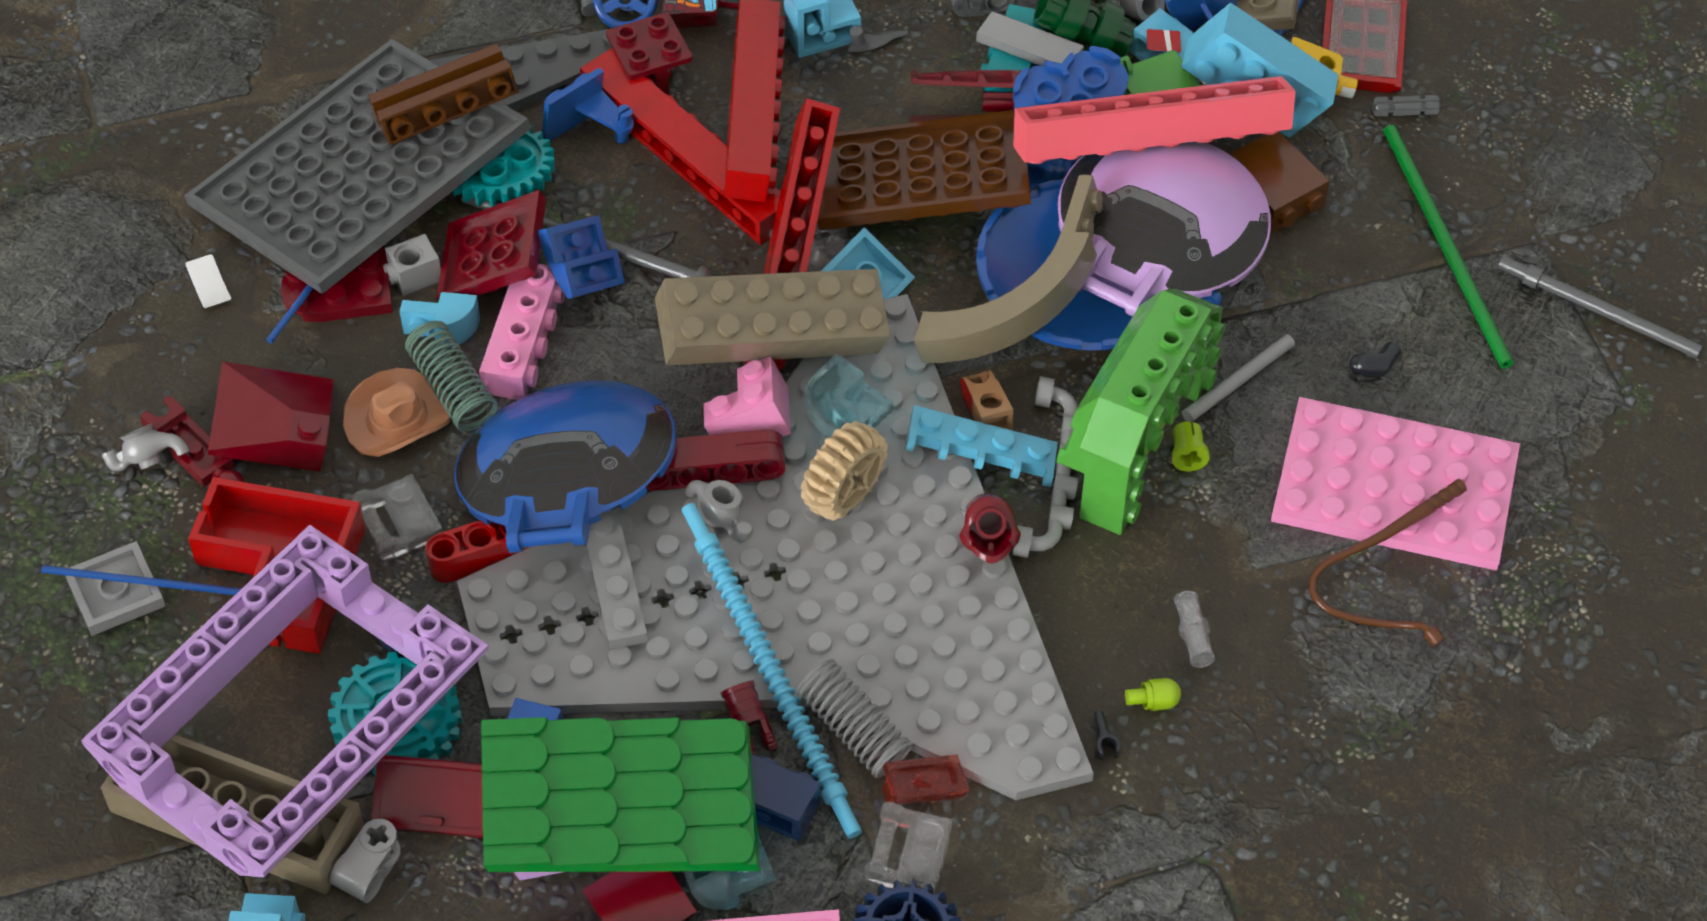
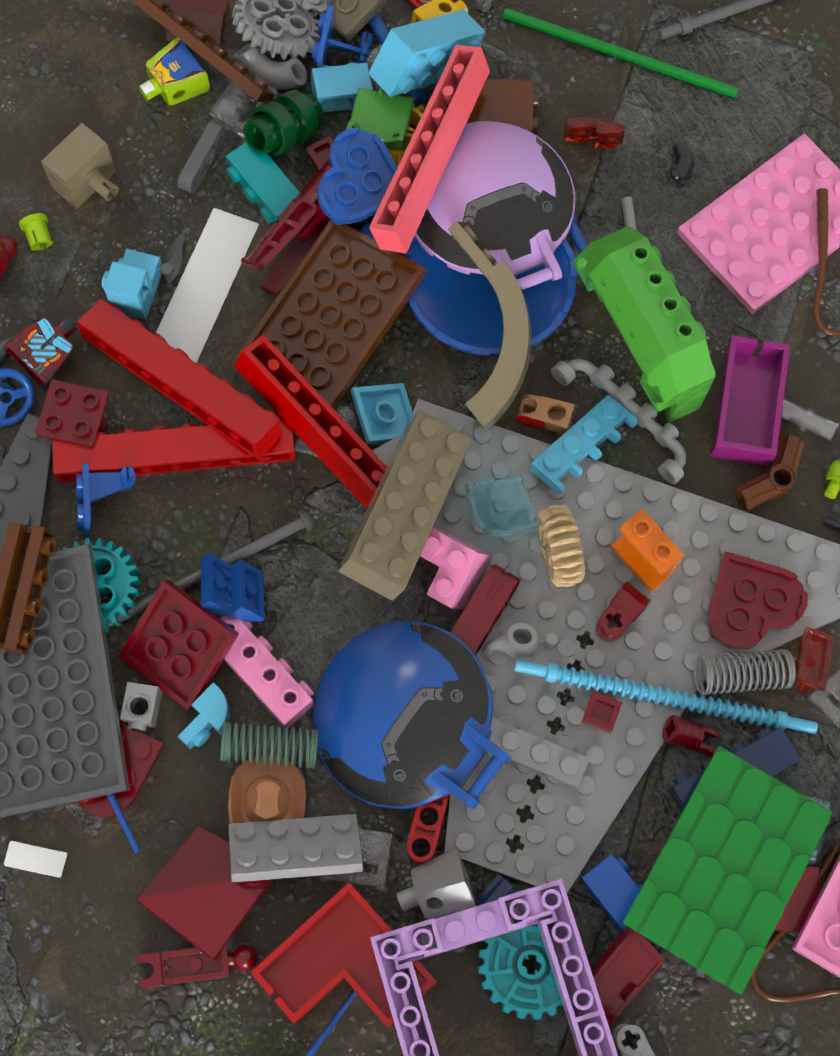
camera: 55 degrees left, 20 degrees up
light grey piece [101,423,190,472] -> none
dark red head [959,493,1021,563] -> none
light grey tile [976,11,1084,65] -> none
red sticker [1146,29,1181,52] -> none
none -> white sticker [156,208,259,363]
none -> light grey plate [229,814,363,882]
none -> light grey torso [397,848,476,919]
none -> clear red slope [564,117,625,149]
none -> dark red plate [581,691,623,733]
none -> dark red piece [596,581,651,642]
none -> orange panel [610,508,685,593]
none -> dark red plate [707,551,808,650]
none -> magenta piece [710,335,790,467]
none -> reddish brown piece [734,435,805,512]

